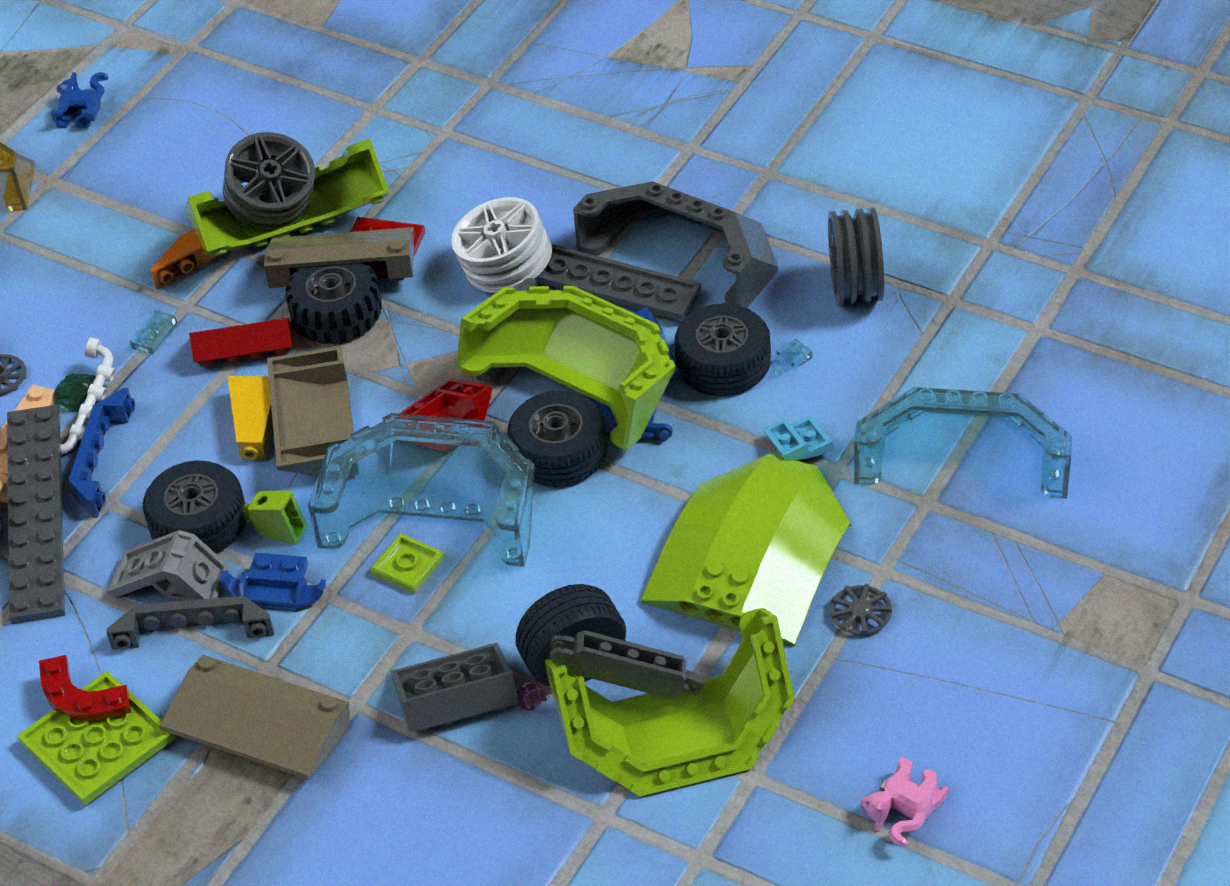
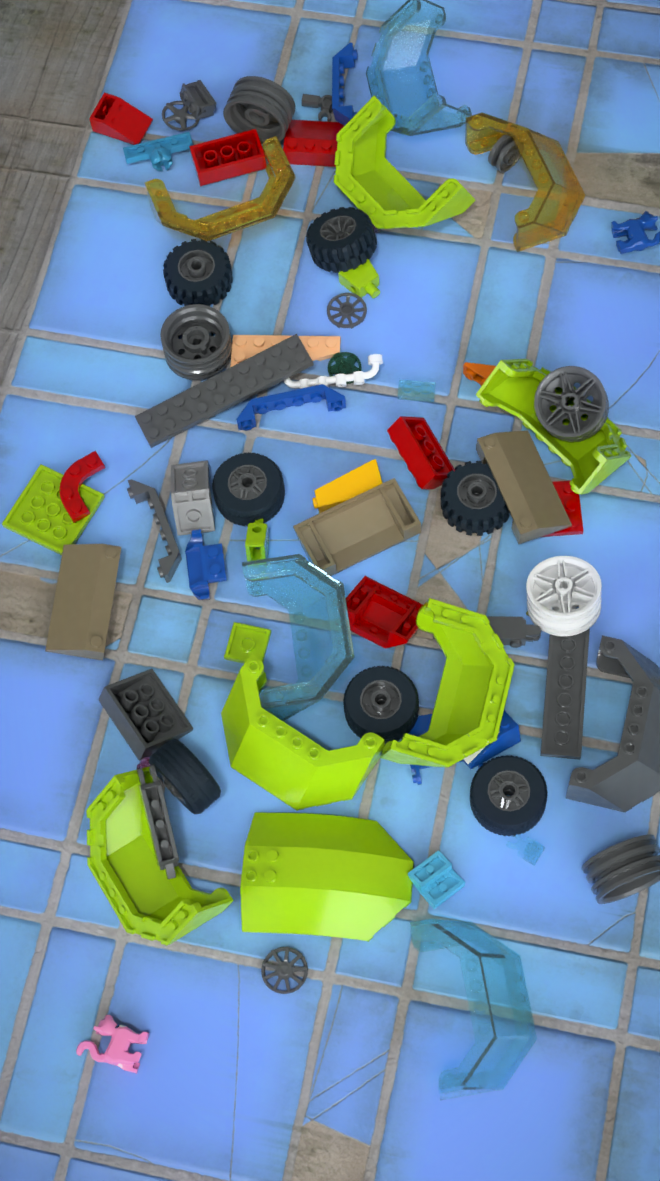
camera: 75 degrees right, 20 degrees up
none -> lime windscreen [221,654,385,811]

